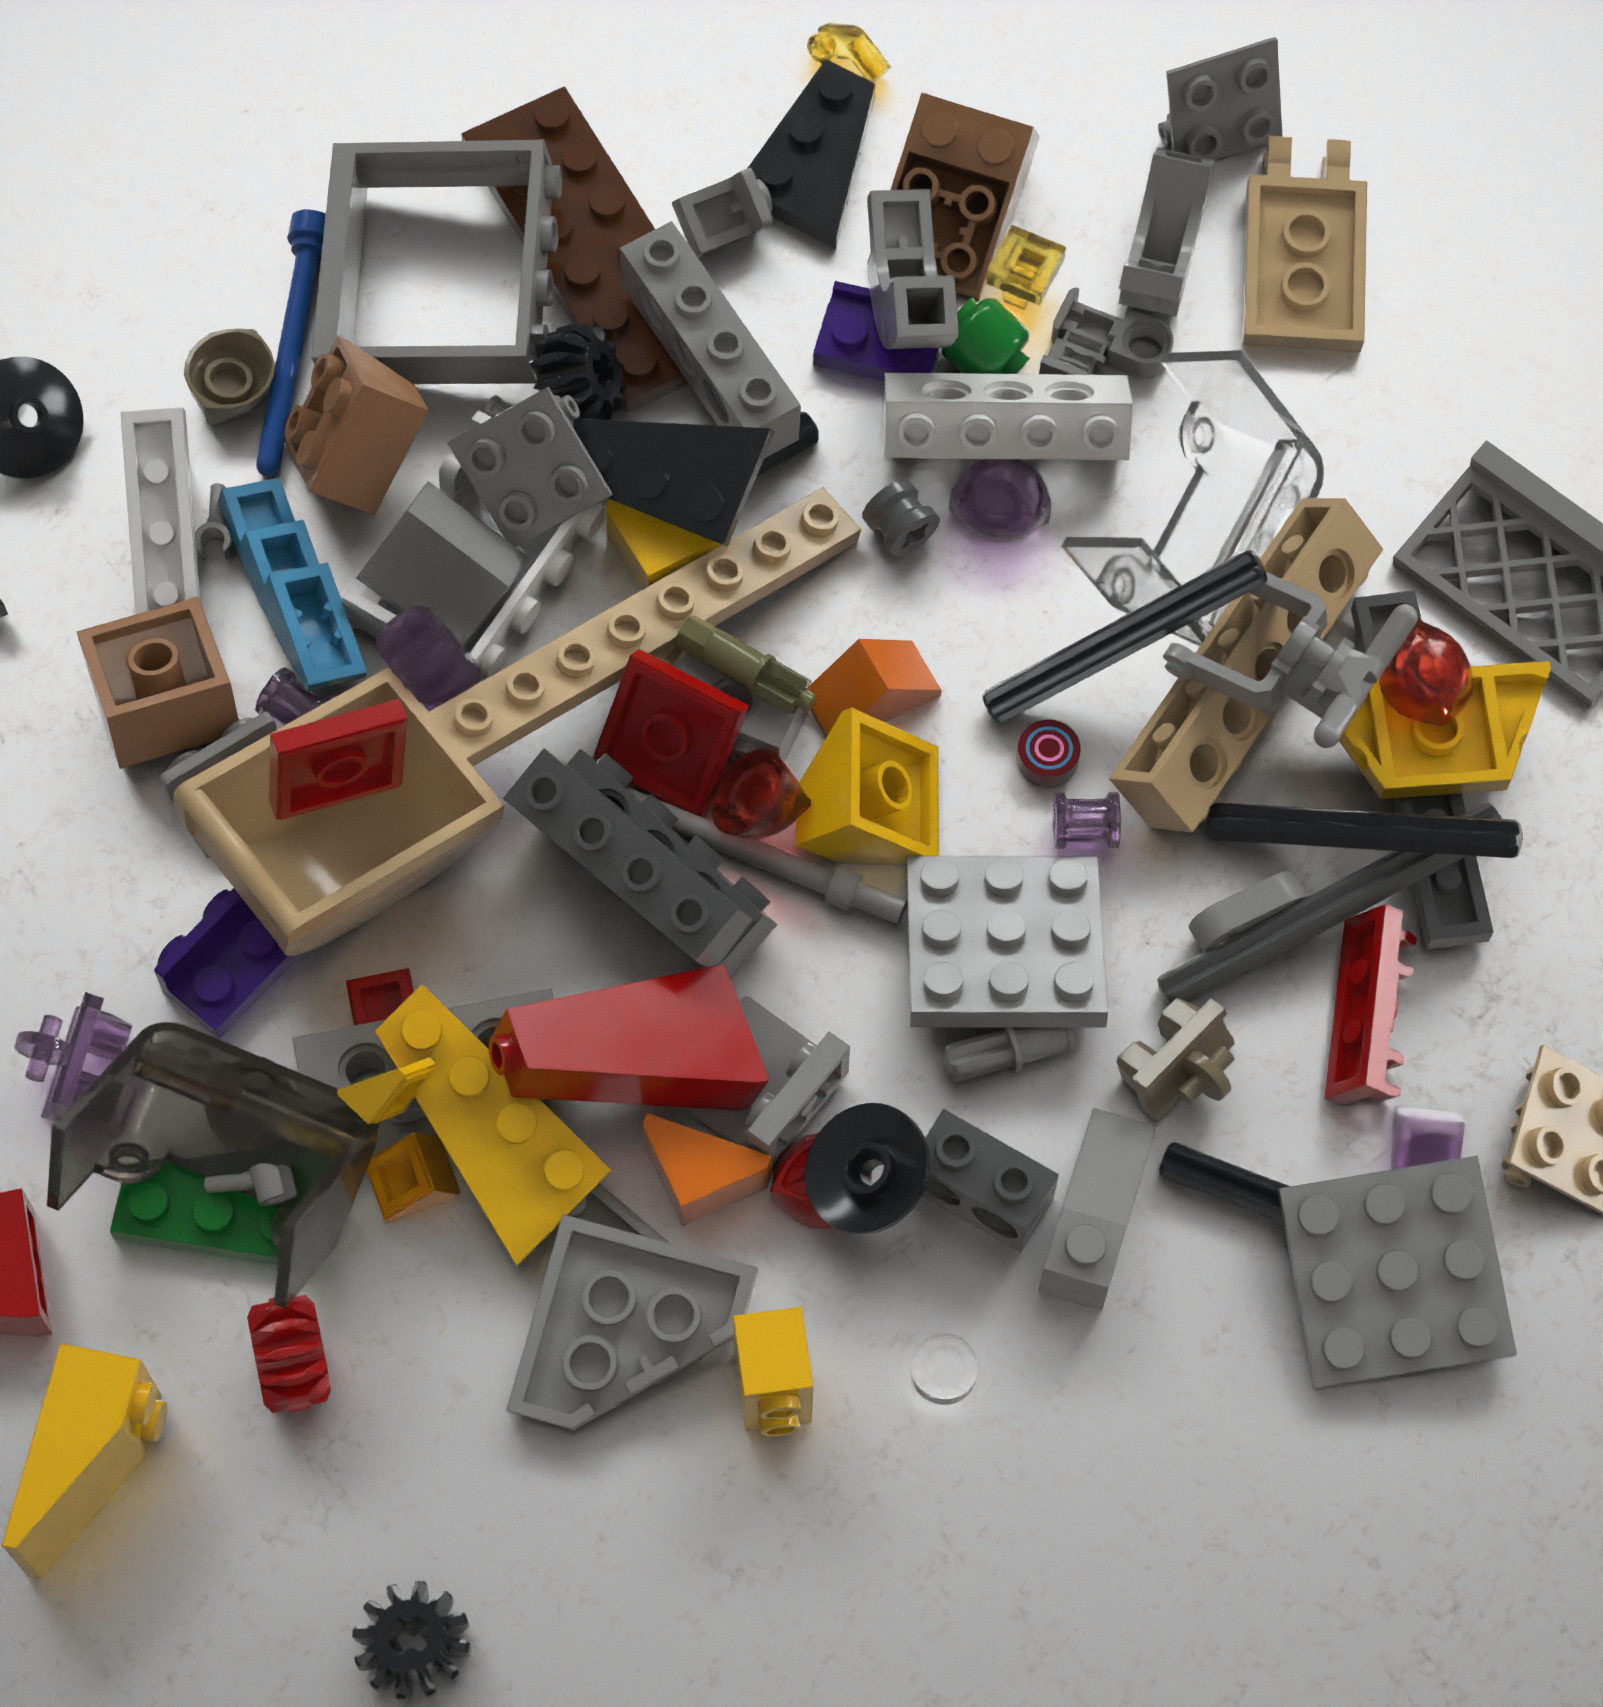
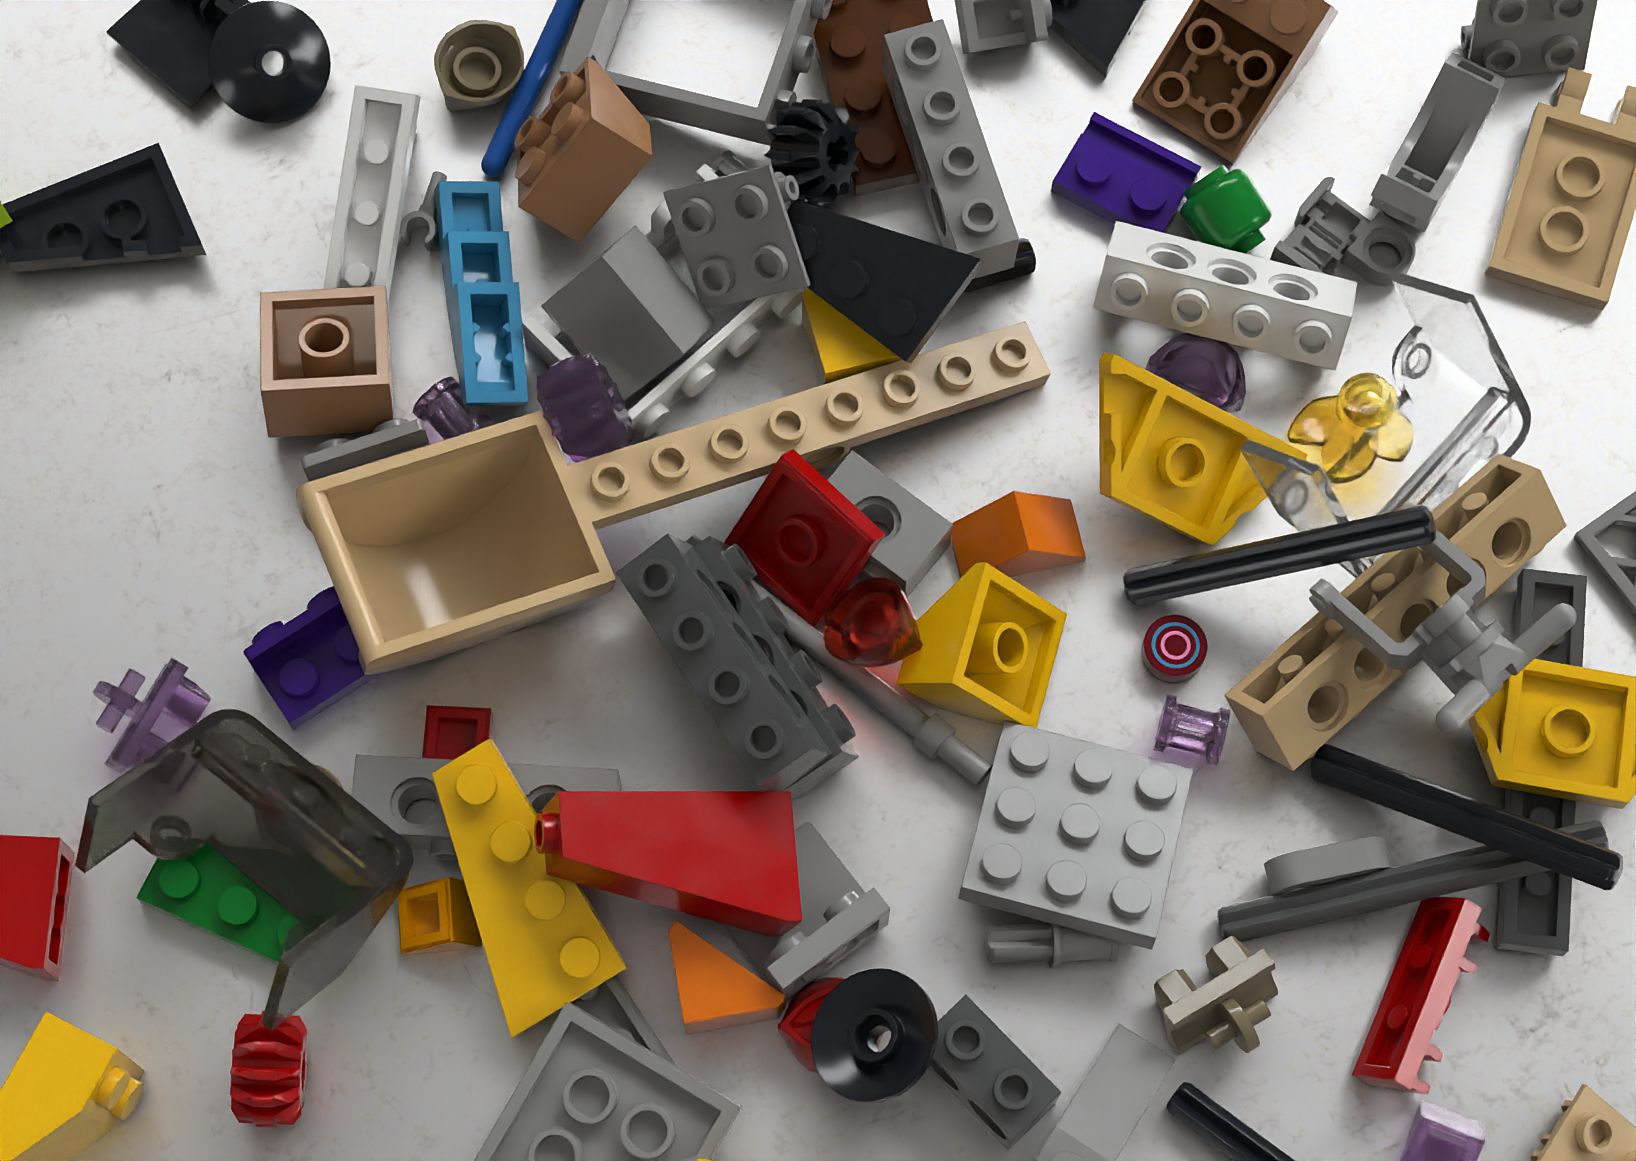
camera: 15 degrees right, 5 degrees up
light grey hand [204,1163,297,1206] -> none
red tile [269,699,408,820] -> none
yellow slope [337,1057,437,1125] -> none
olive piece [675,616,817,714] -> none
dark grey wheel [862,479,940,557] -> none
light grey arch [867,189,959,349] -> none
clear yellow tile [986,225,1066,310] -> none
clear red hat [1379,618,1474,726] -> none
none -> yellow wing [1099,353,1308,546]
none -> clear yellow plate [1287,372,1414,484]

